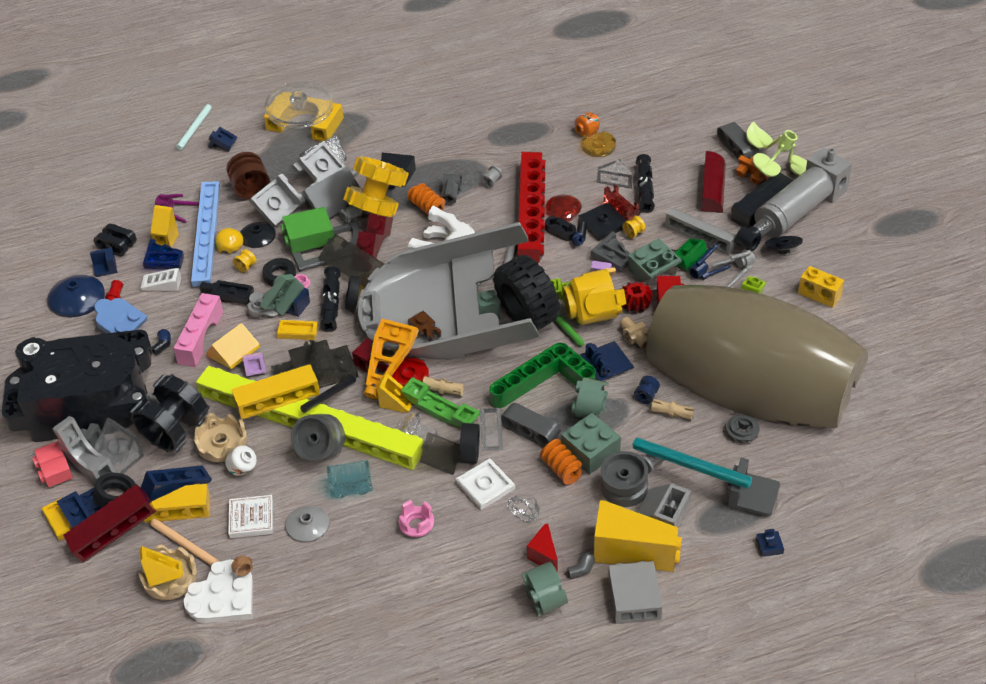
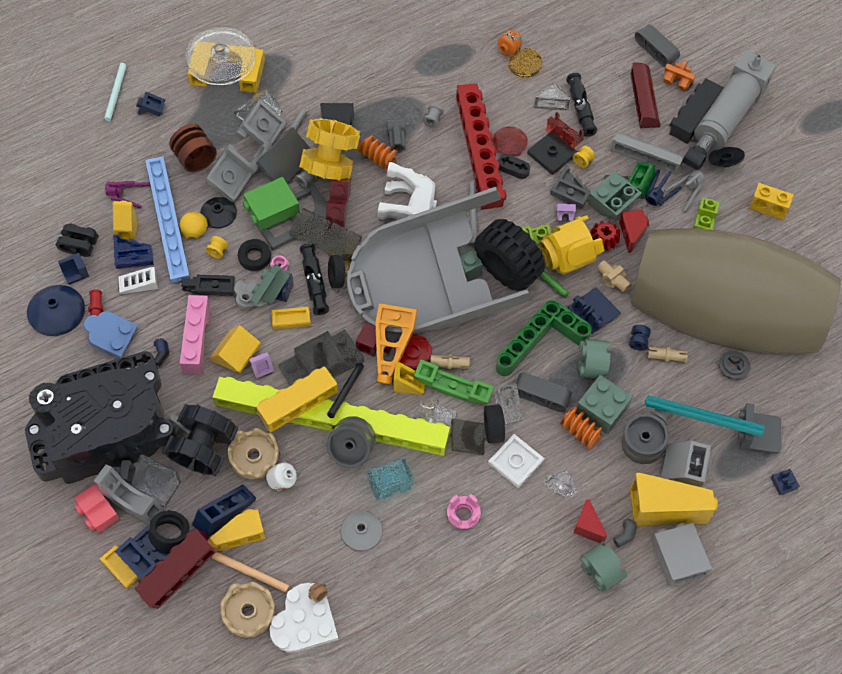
camera: 15 degrees left, 15 degrees up
yellow slope [139,546,183,587] -> none
white tile [229,495,273,538] -> none
reddish brown plate [408,311,441,342] -> none
arm [572,221,587,246] -> none
yellowish green plant [746,122,807,177] -> none

